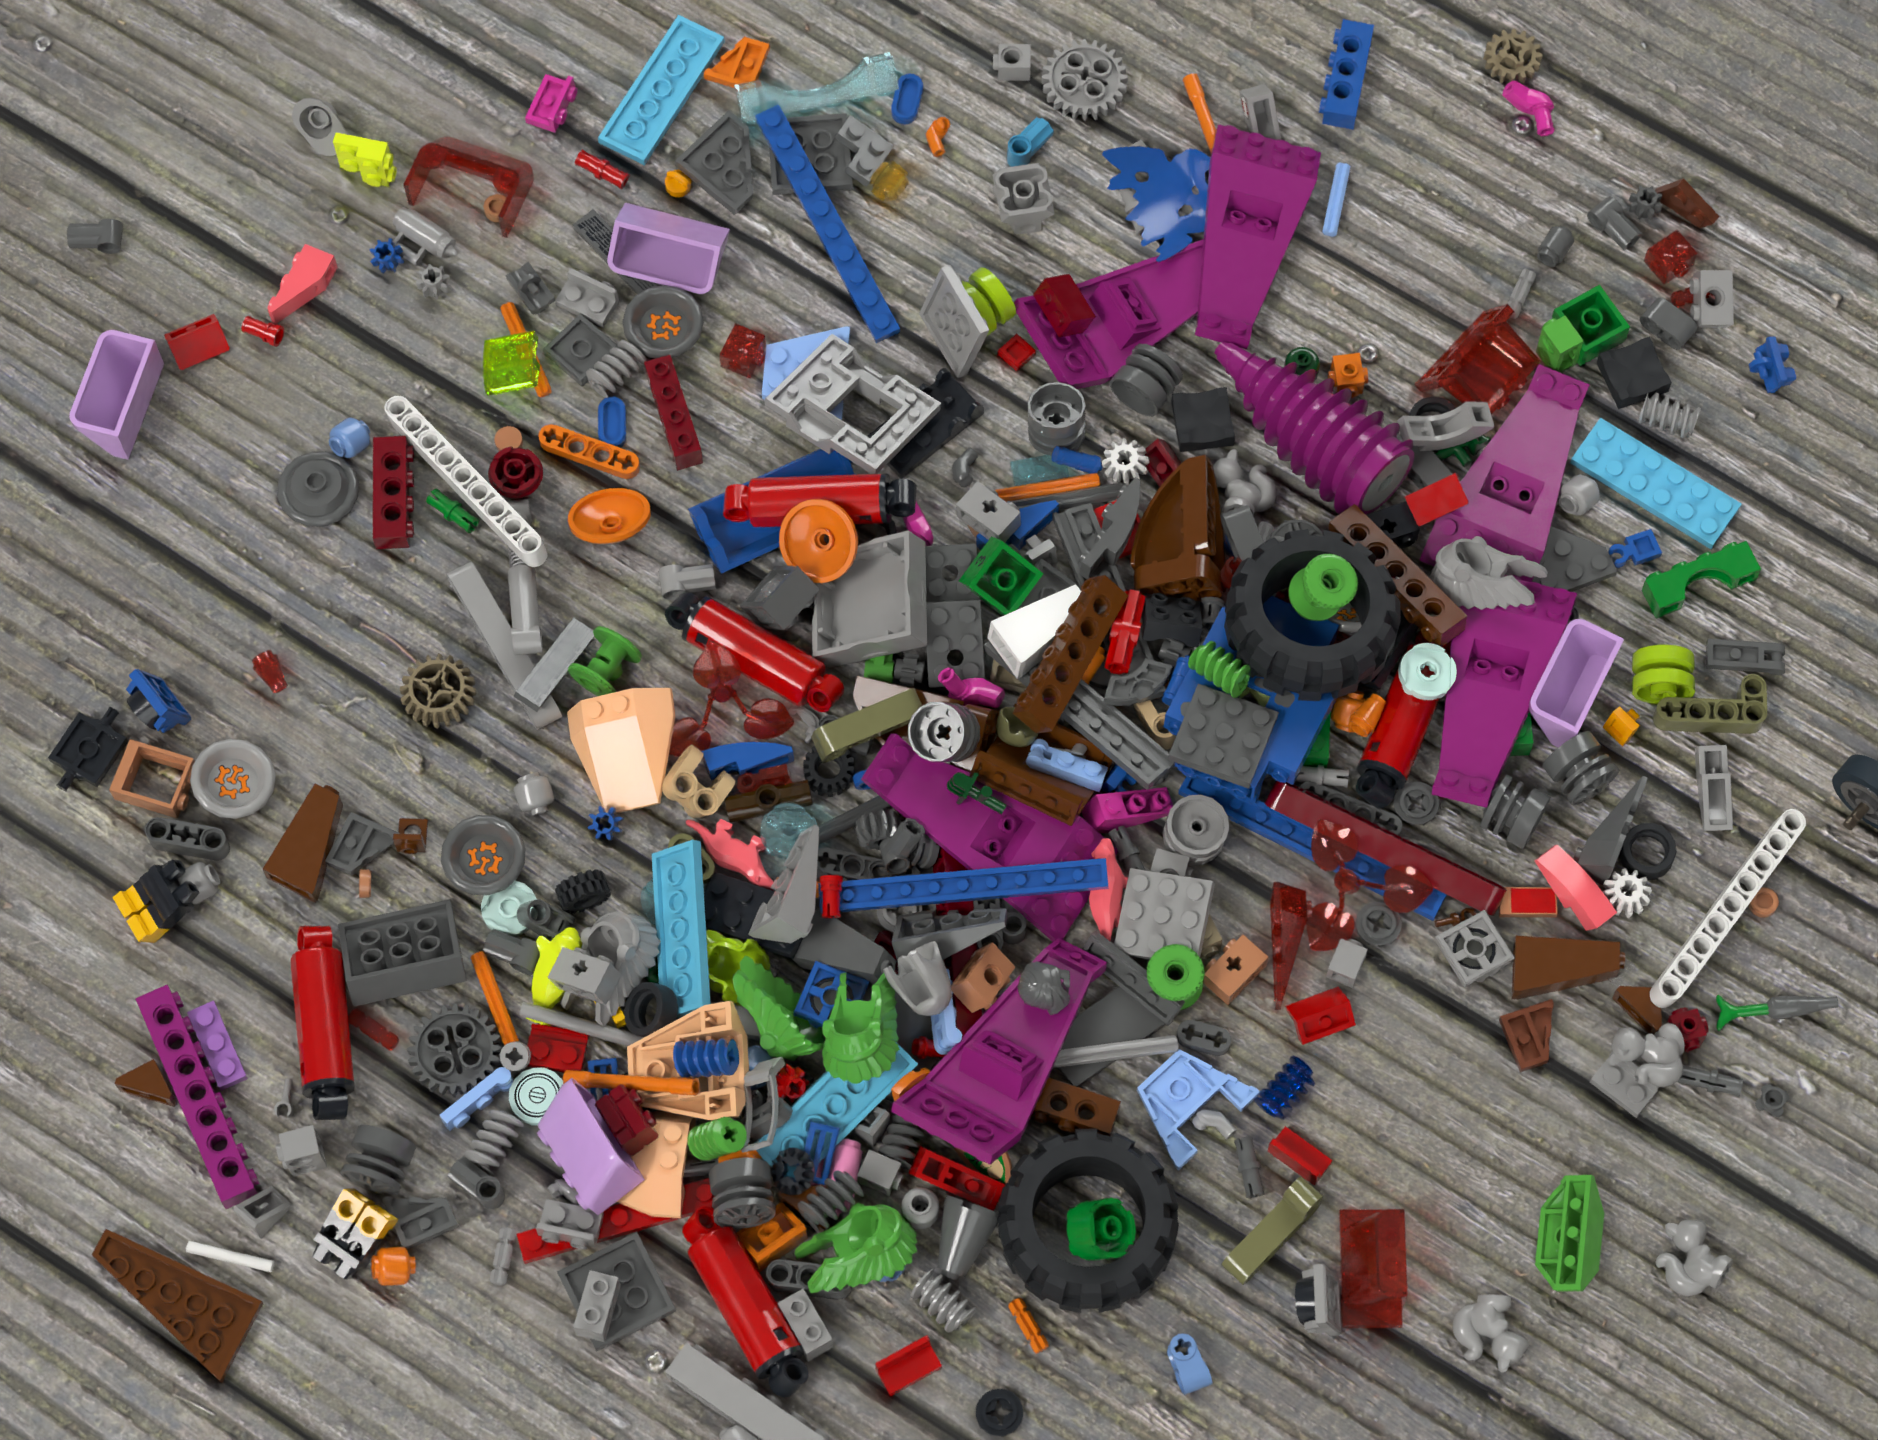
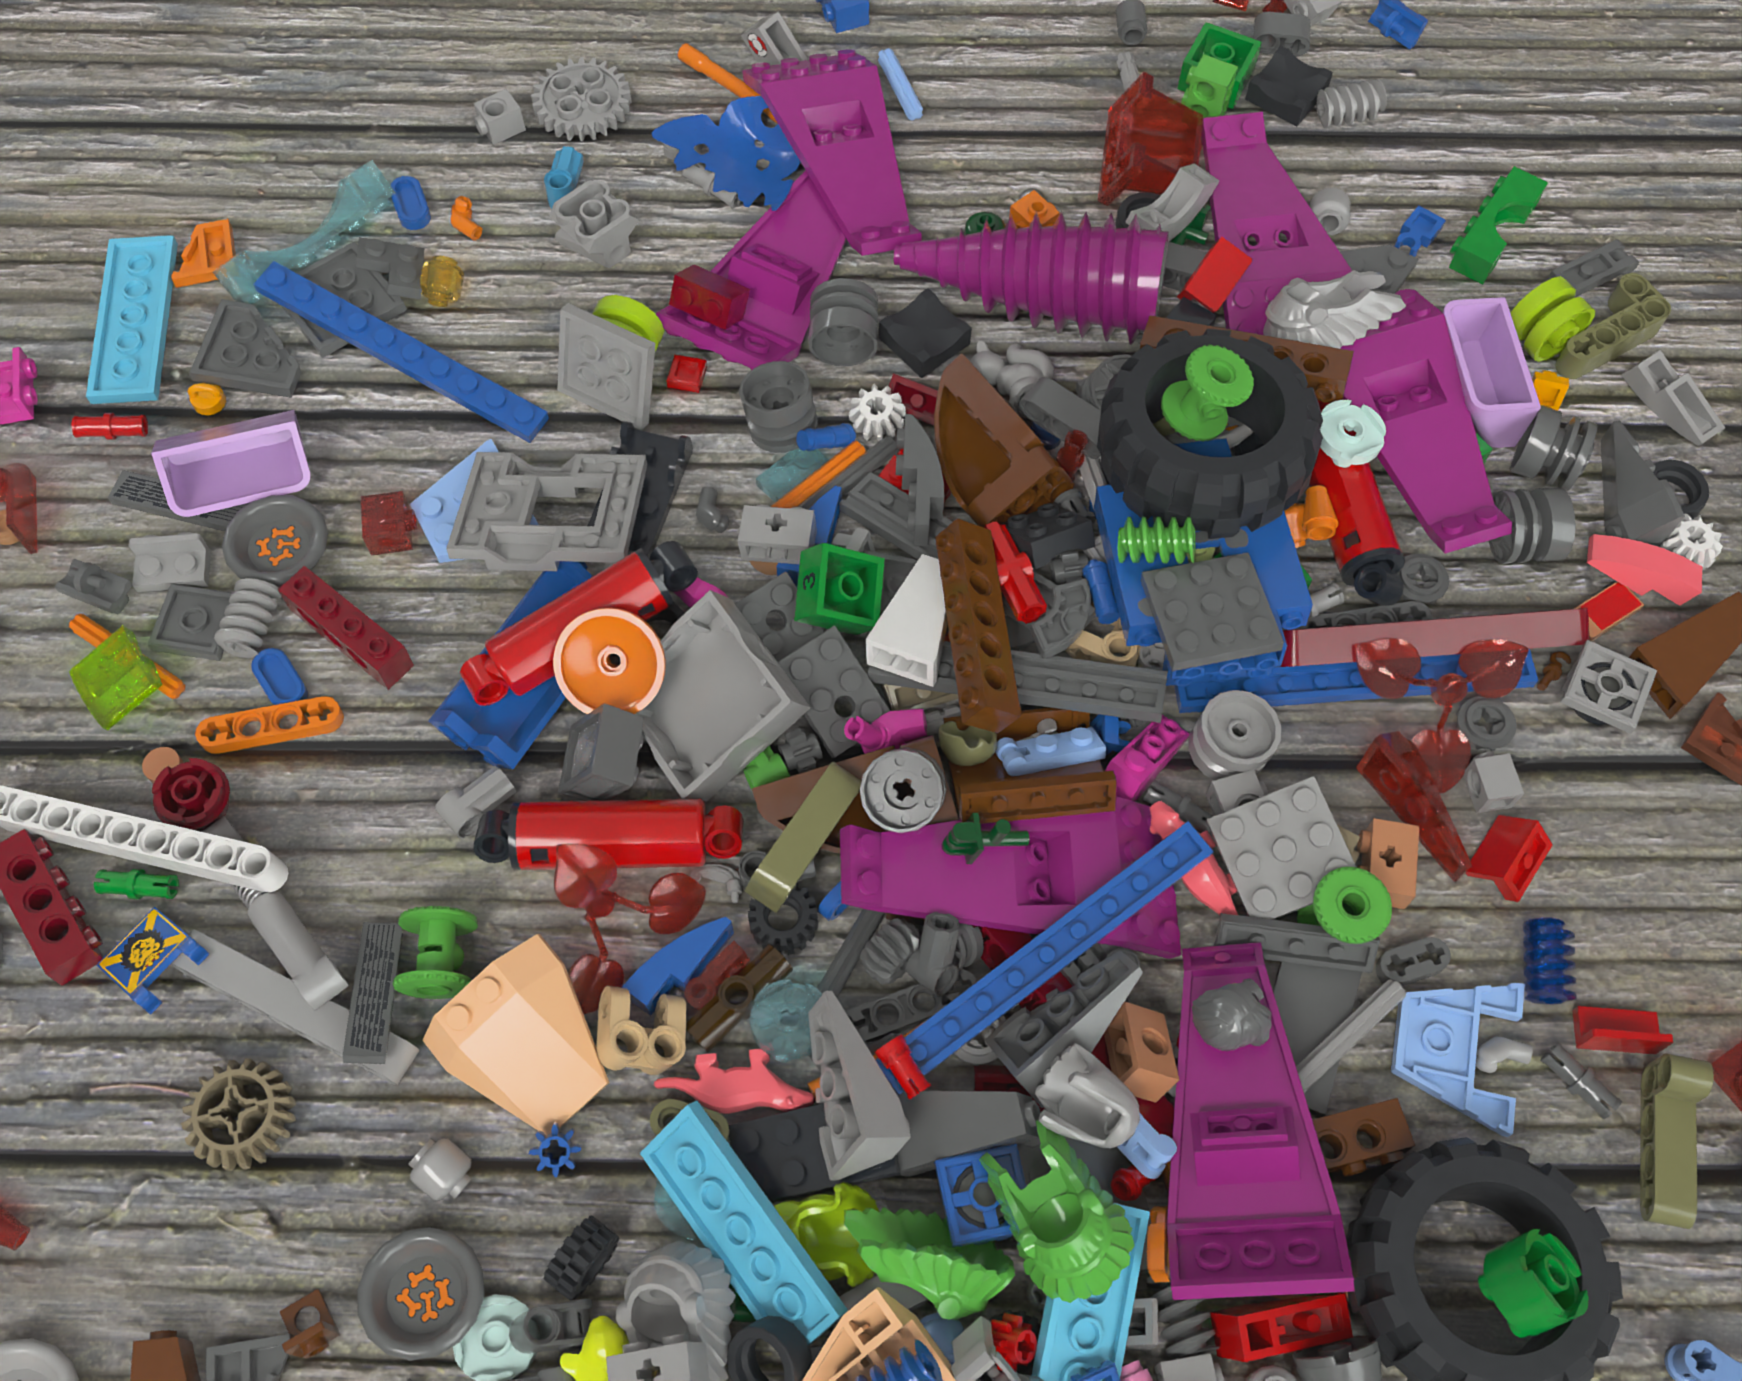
camera: 35 degrees left, 5 degrees down
orange dish [568,488,651,544] -> none
medium azure plate [1570,418,1742,549] -> none
none -> flag [97,907,210,1015]

